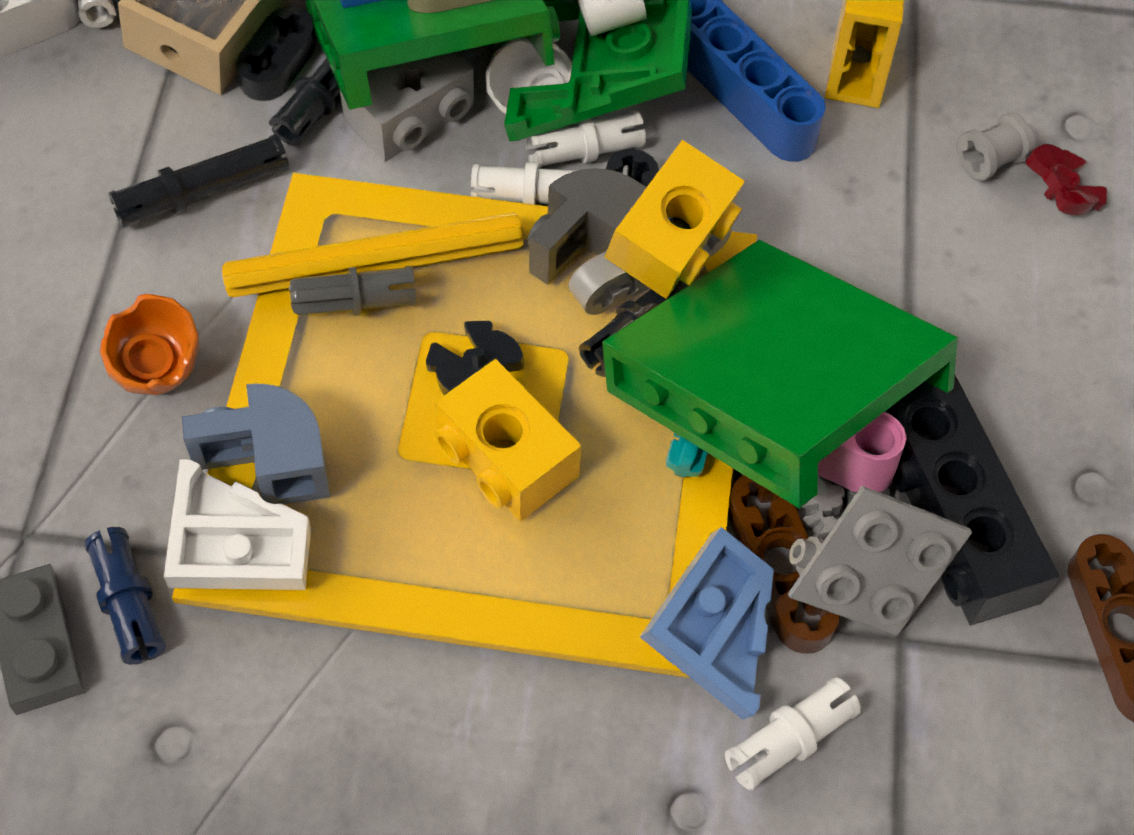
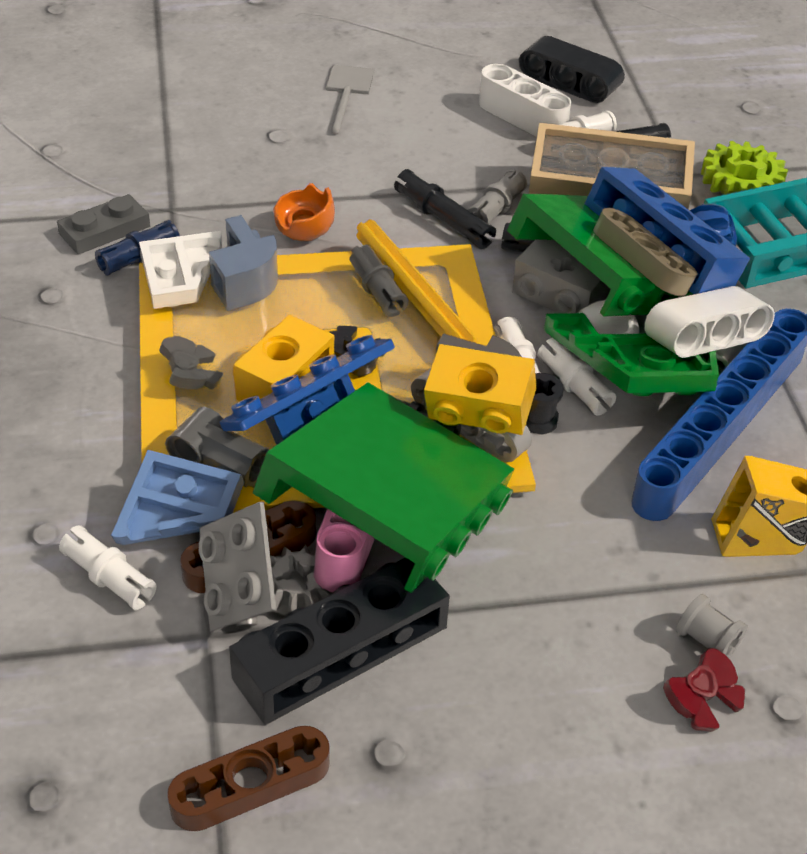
camera: 75 degrees right, 15 degrees down
none -> dark grey piece [159,336,223,389]
none -> dark grey piece [165,407,269,488]
none -> blue bracket [219,335,395,445]
none -> light grey pin [468,169,527,224]

